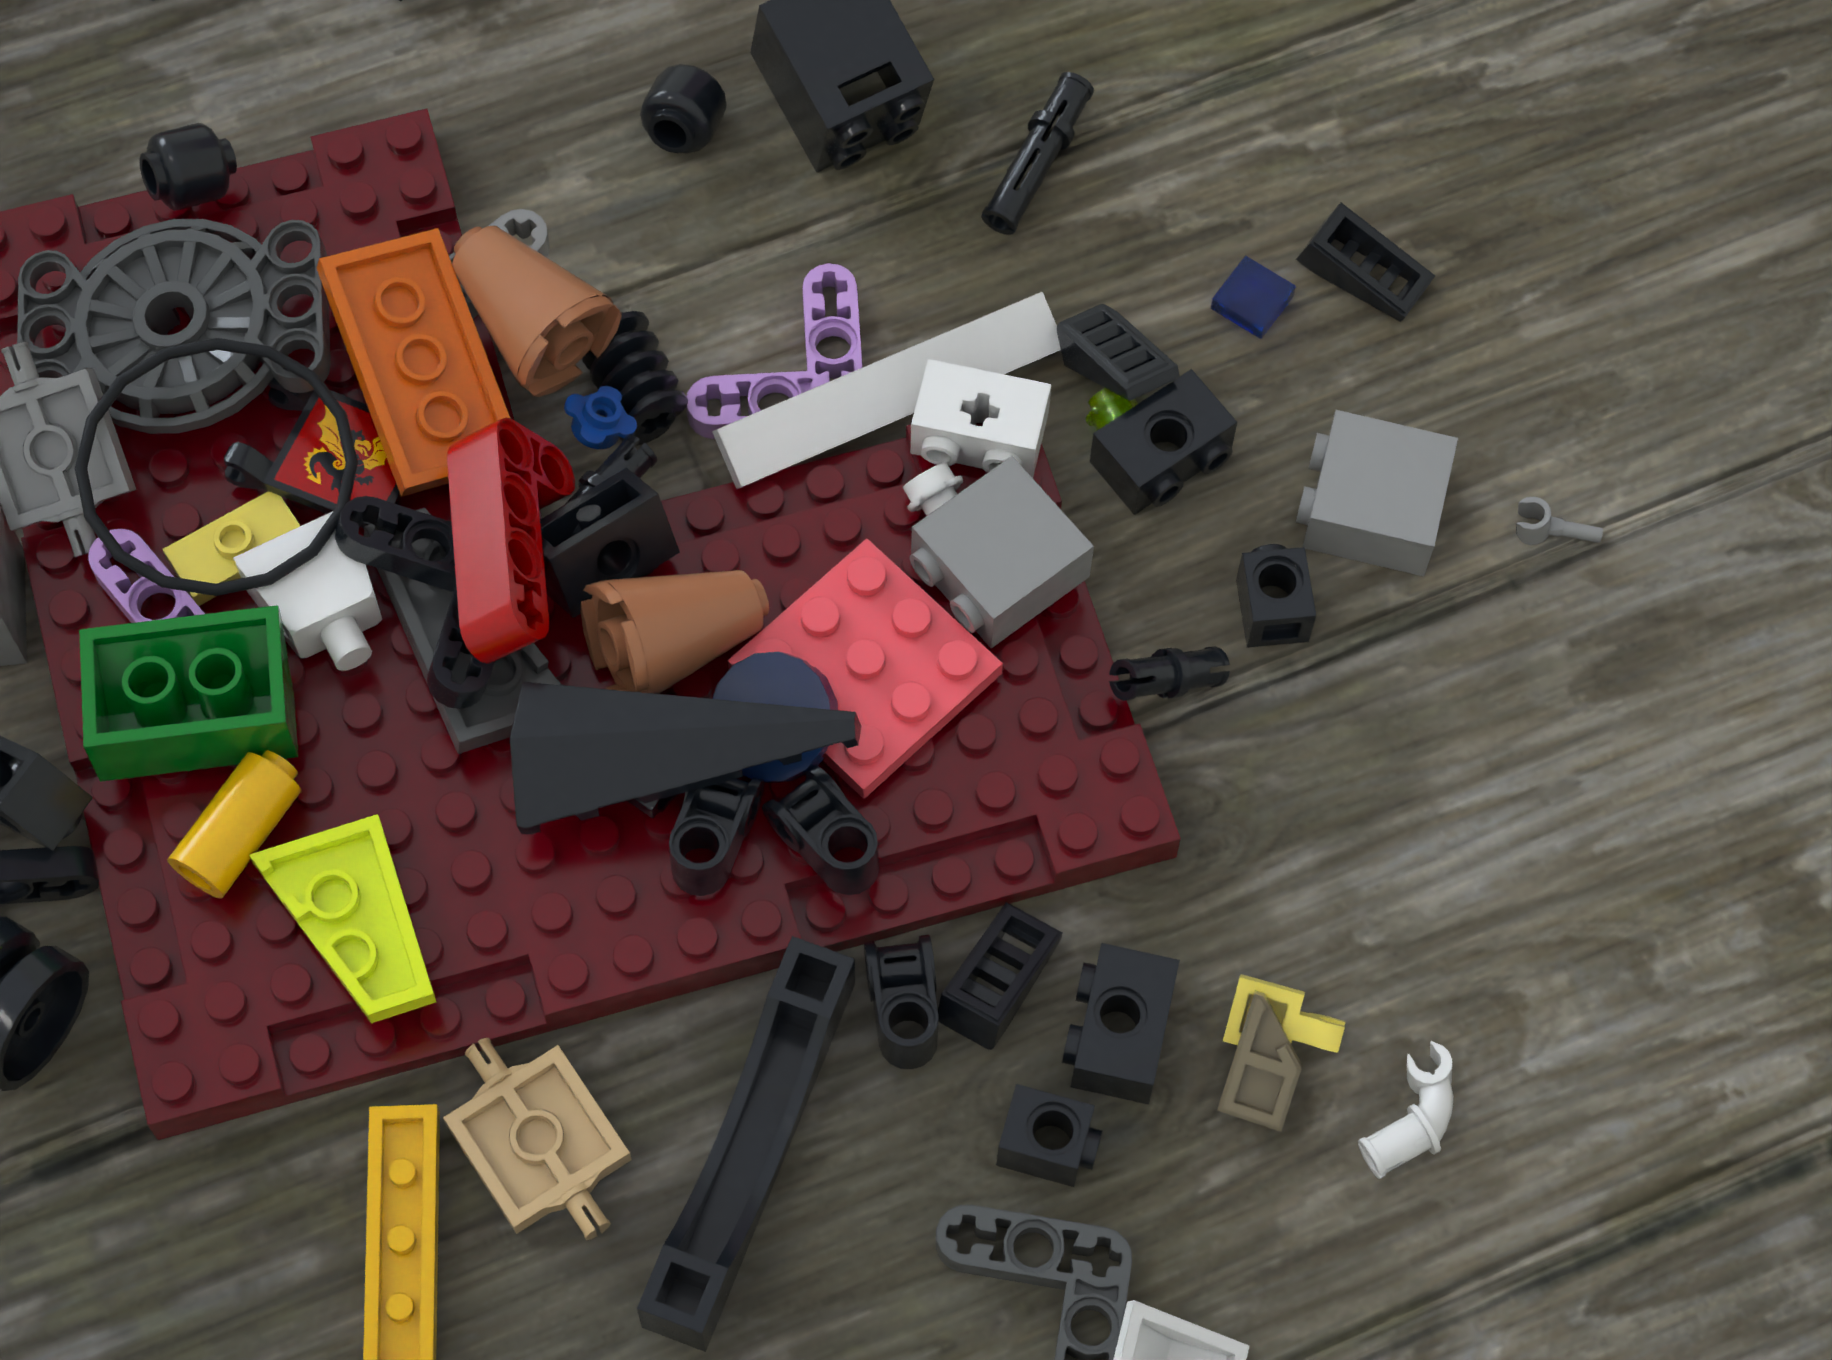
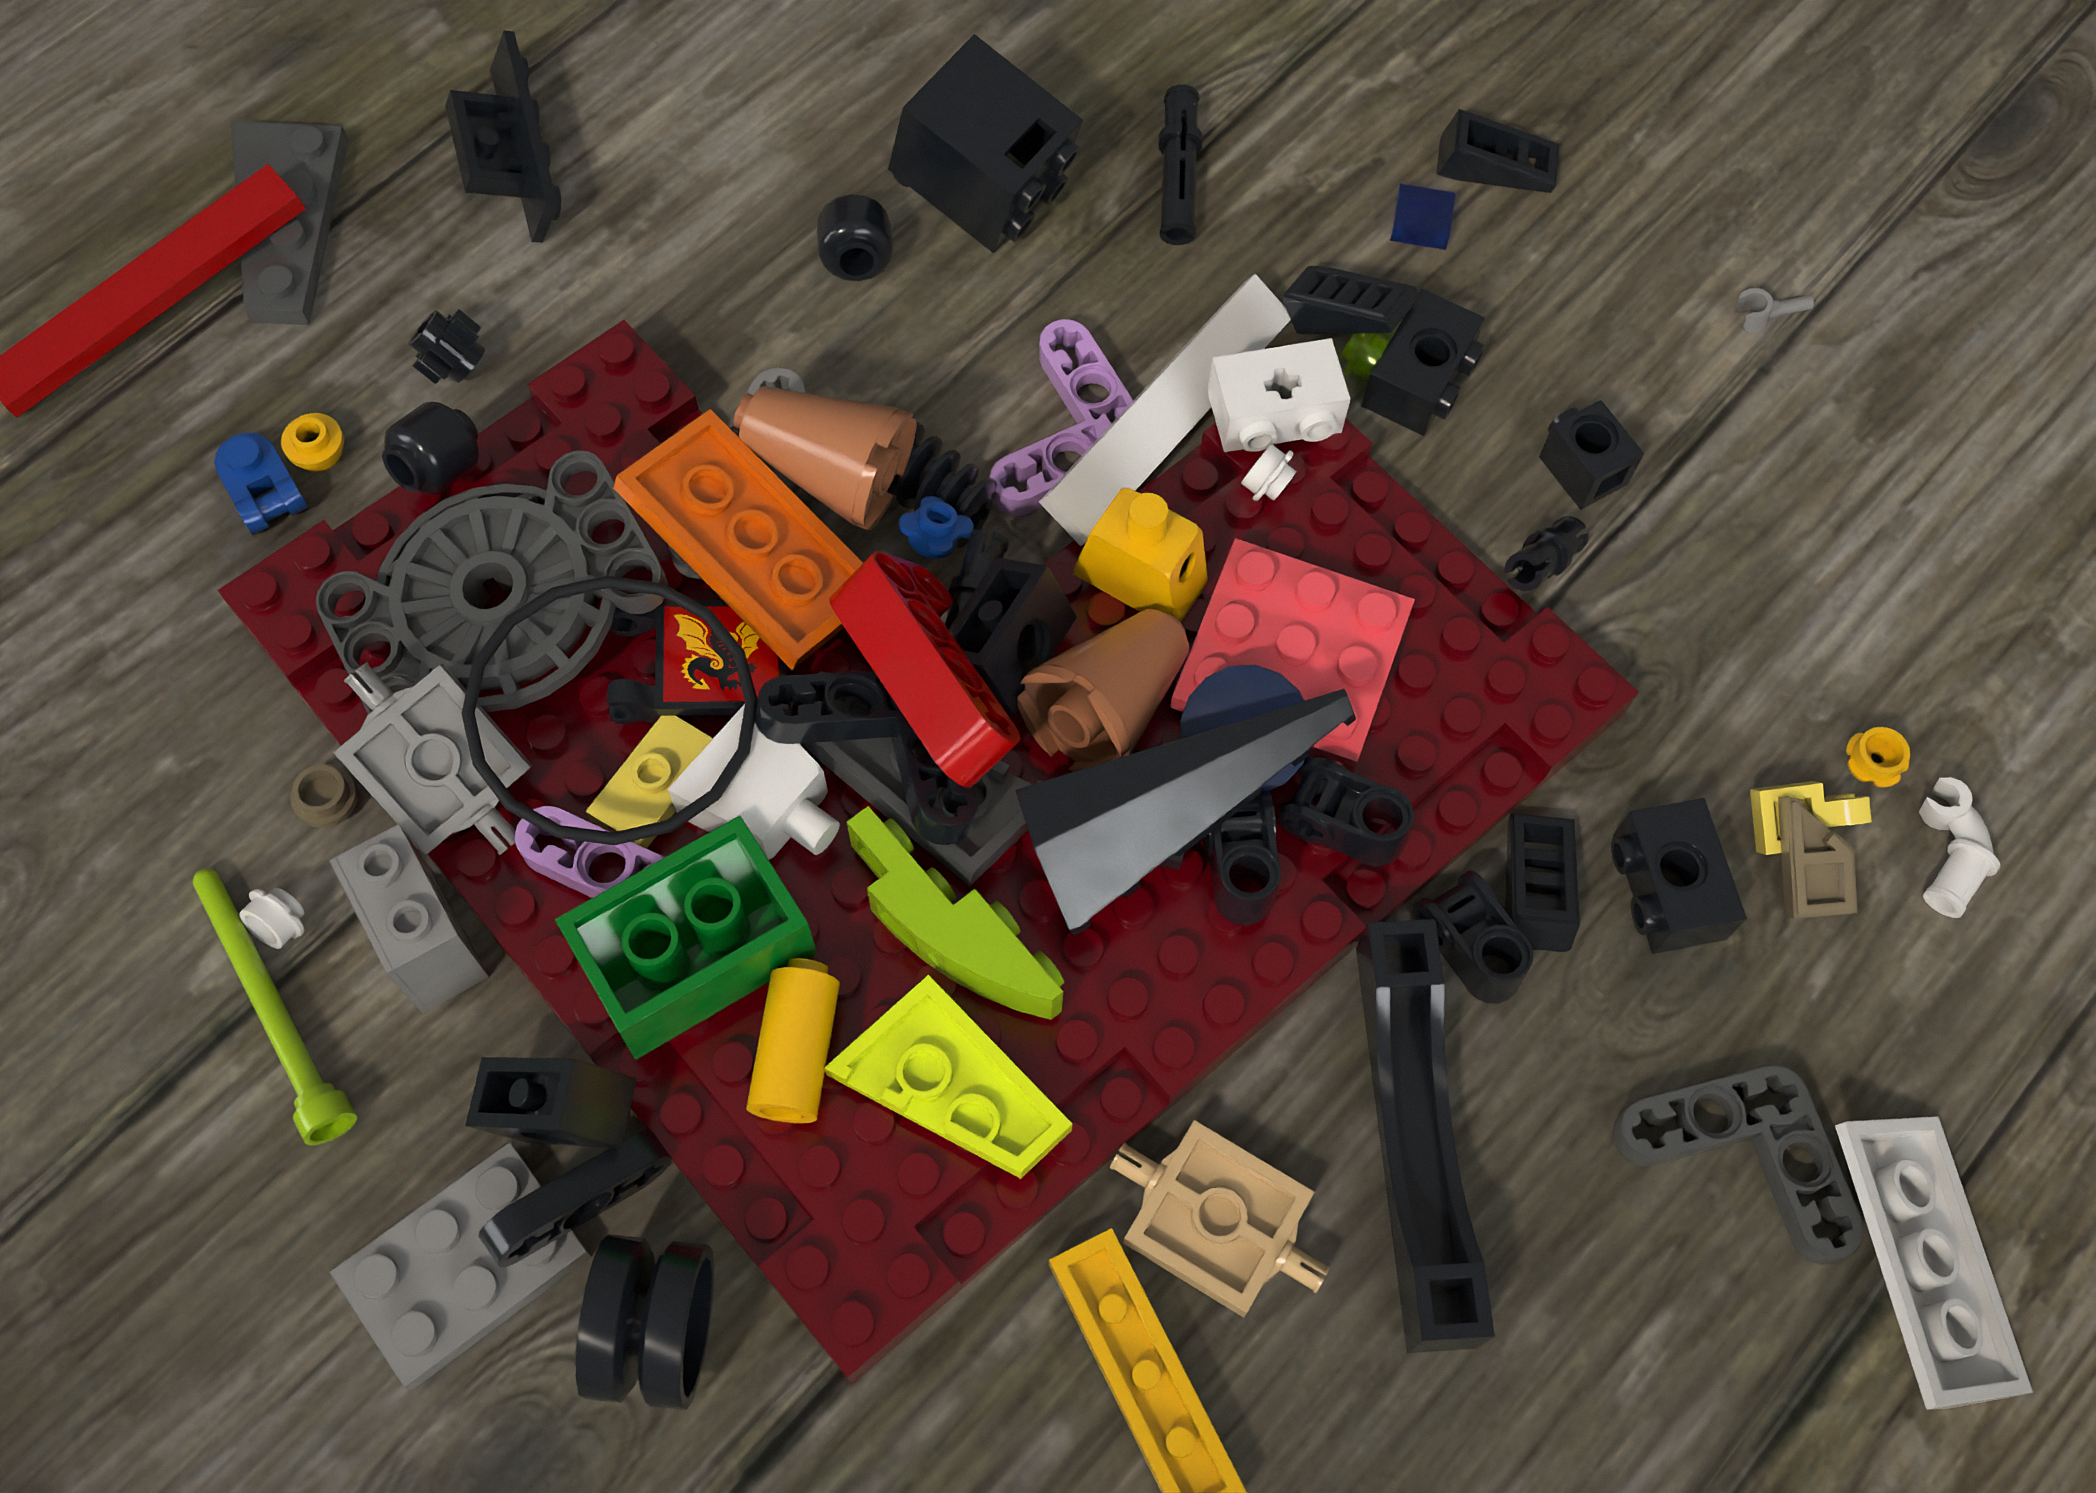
camera: 25 degrees left, 0 degrees up
light grey piece [909,456,1094,648] -> none
black brick [996,1084,1103,1187] -> none
light grey piece [1296,410,1458,577] -> none
none -> blue plate [214,433,309,535]
none -> yellow plate [281,413,344,472]
none -> black gear [409,309,485,384]
none -> lime slope [847,806,1064,1020]
none -> yellow torso [1073,487,1208,622]
none -> yellow plate [1846,727,1910,788]

